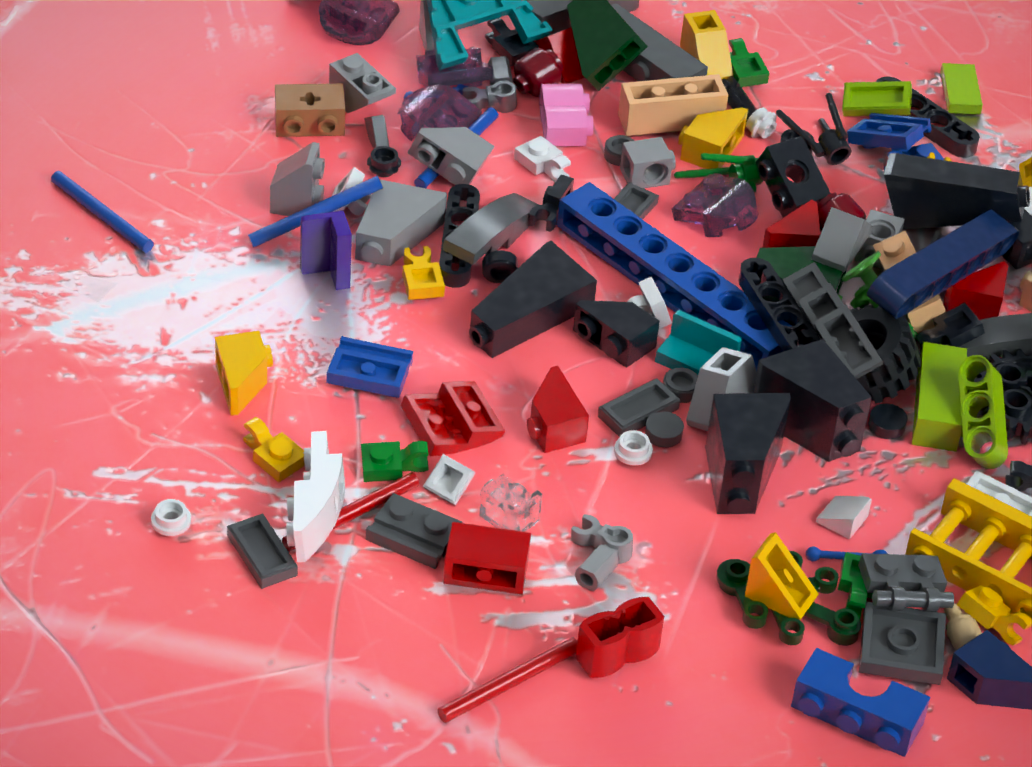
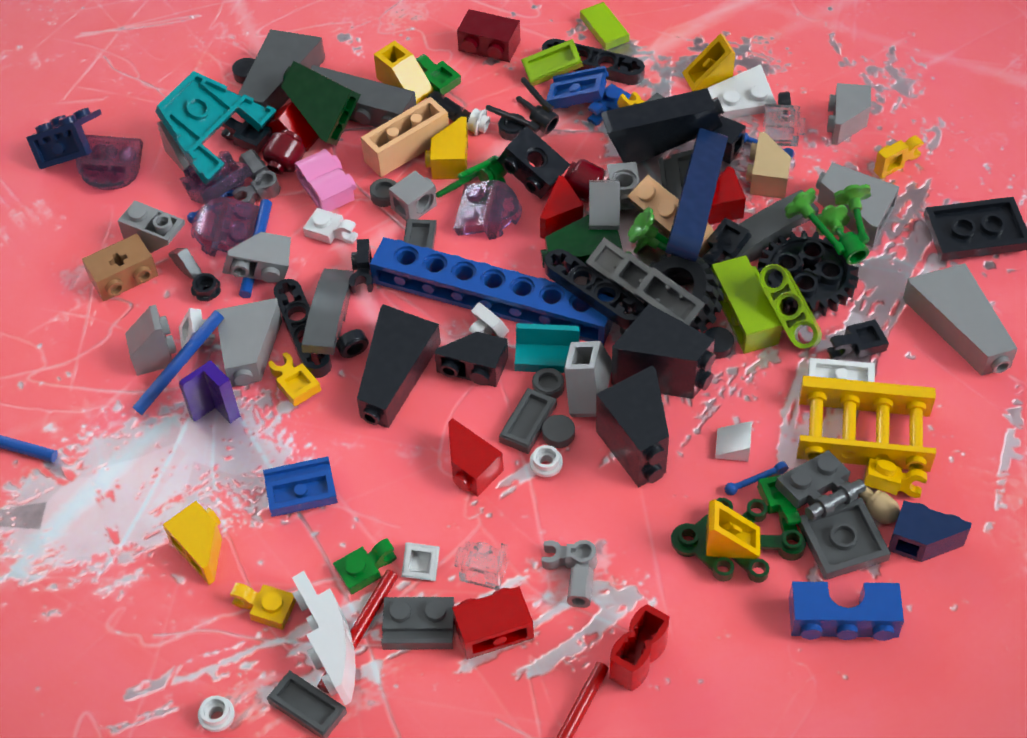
camera: 20 degrees left, 10 degrees up
red slope [400,381,505,457] -> none
none -> dark red brick [457,9,521,63]

